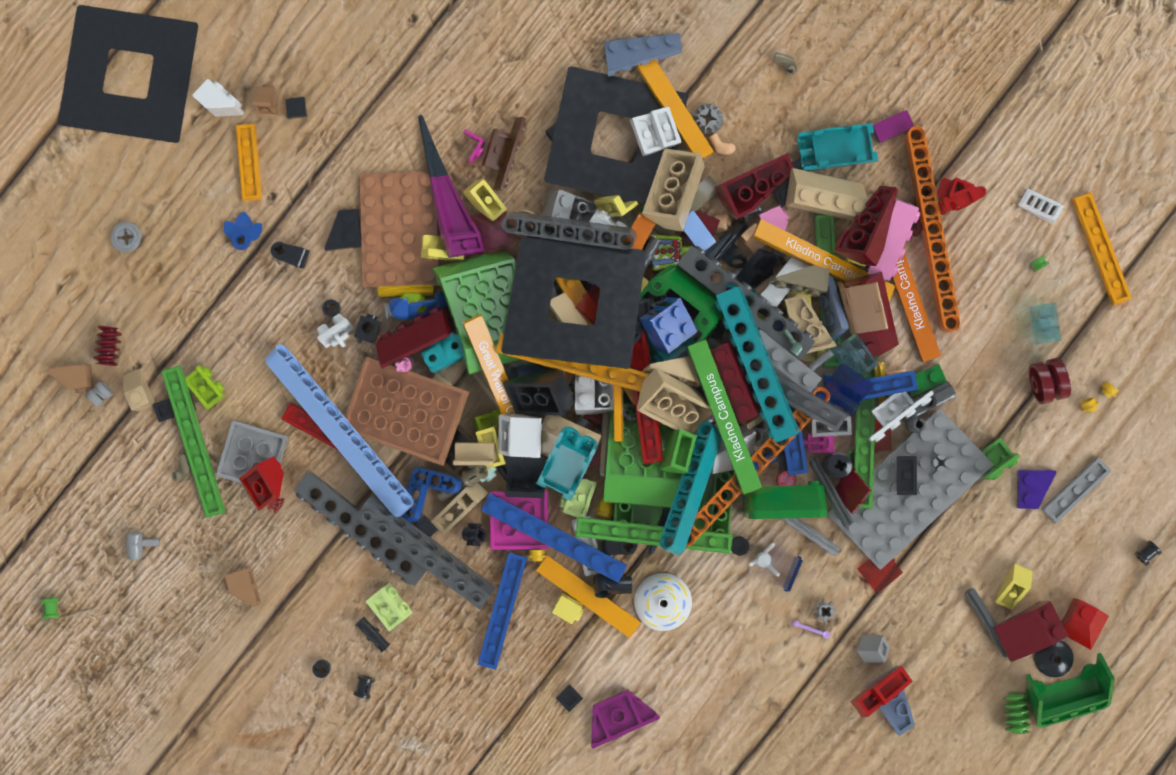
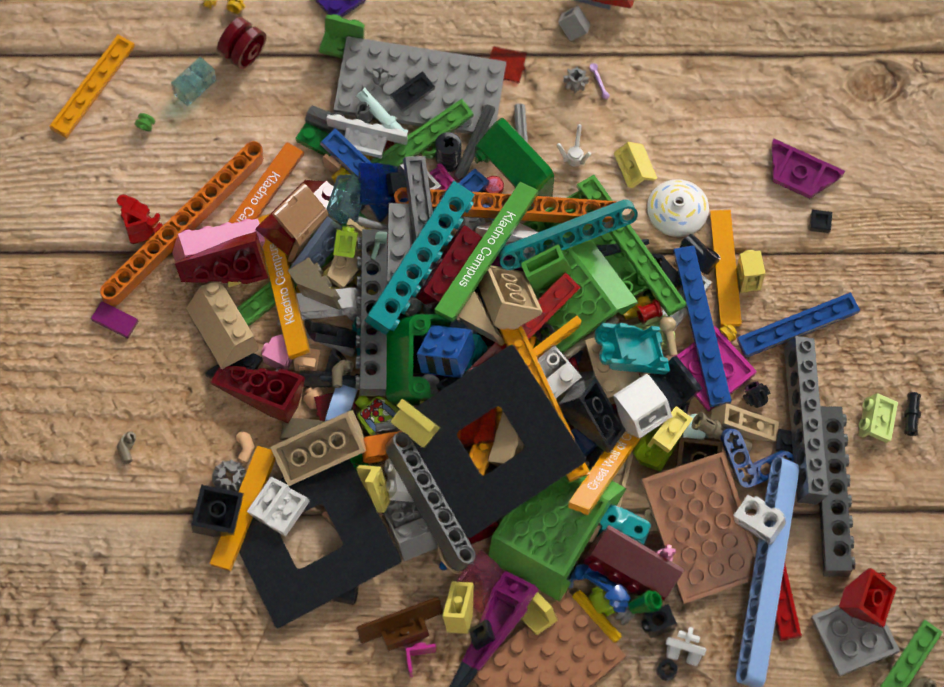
camera: 130 degrees left, 20 degrees down
tan panel [453,442,495,465] -> none
sand blue wing [604,33,682,77] -> none
black tile [731,536,749,556] -> none
clear blue piece [783,556,803,592] -> none
teal piece [797,123,879,172] -> none
dark red piece [835,468,872,514] -> none
white slope [1018,189,1064,224] -> none
none -> black slope [191,484,244,537]
none -> dark tan arm [332,360,354,388]
none -> lime bracket [333,226,358,258]
none -> light aqua pin [356,88,408,143]
none -> black tile [386,173,406,195]
none -> light yellow panel [391,399,440,448]
none -> black tile [469,619,495,650]
none -> light yellow panel [614,142,657,188]
none -> green cone [629,591,662,614]
none -> red bush [636,299,663,324]
none -> tan bar [659,316,677,357]
none -> white brick [733,495,786,545]

